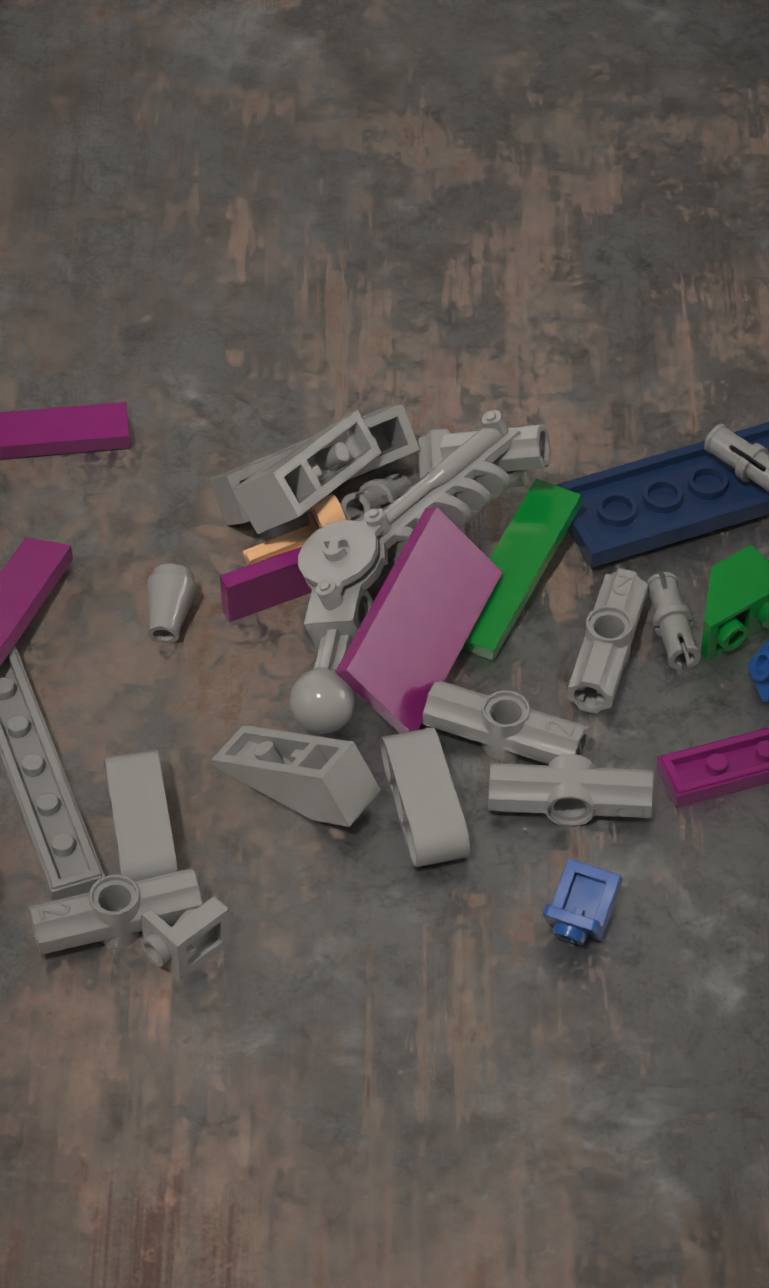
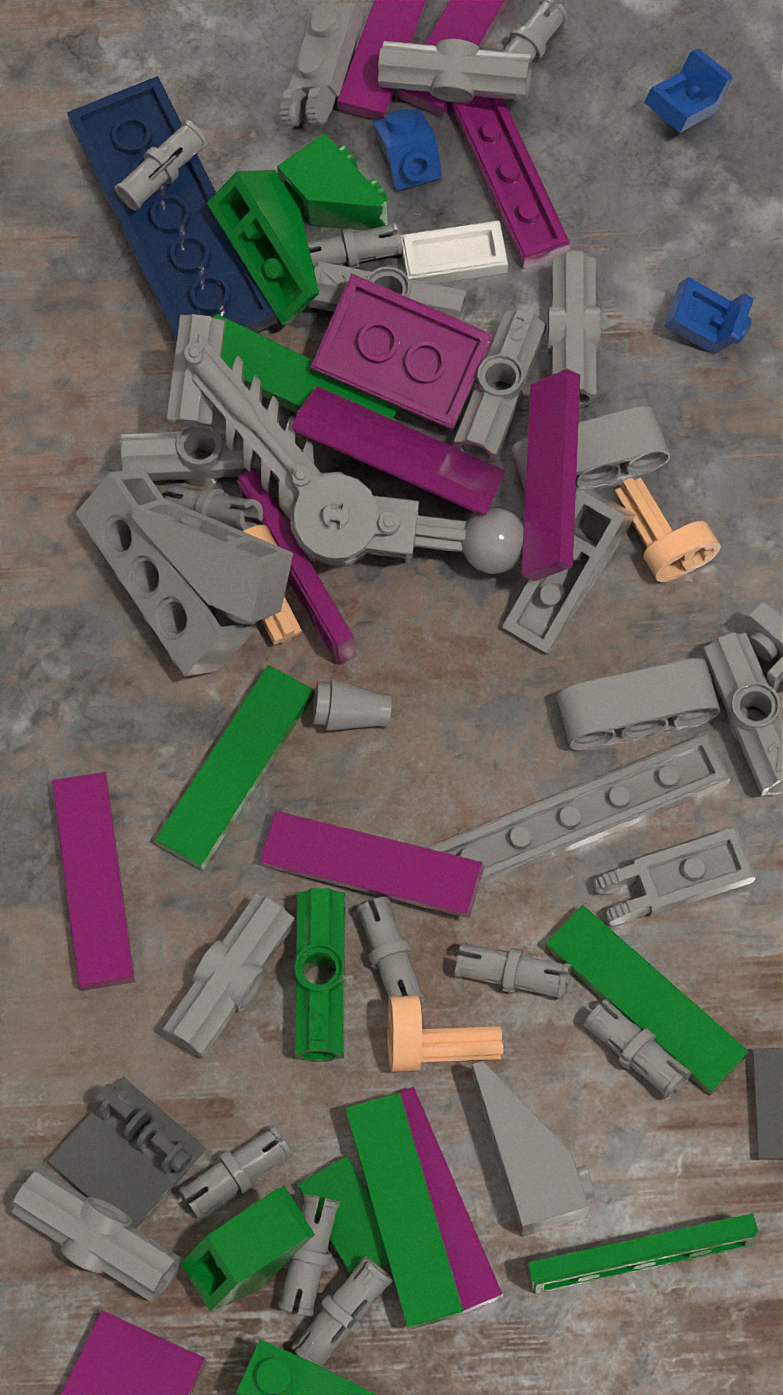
camera: 90 degrees left, 20 degrees up
none -> green tile [155,665,314,871]
none -> green slope [207,170,319,325]
none -> magenta tile [310,273,494,431]
none -> white tile [400,221,508,284]
none -> magenta tile [522,368,580,581]
none -> light nougat piece [614,477,721,582]

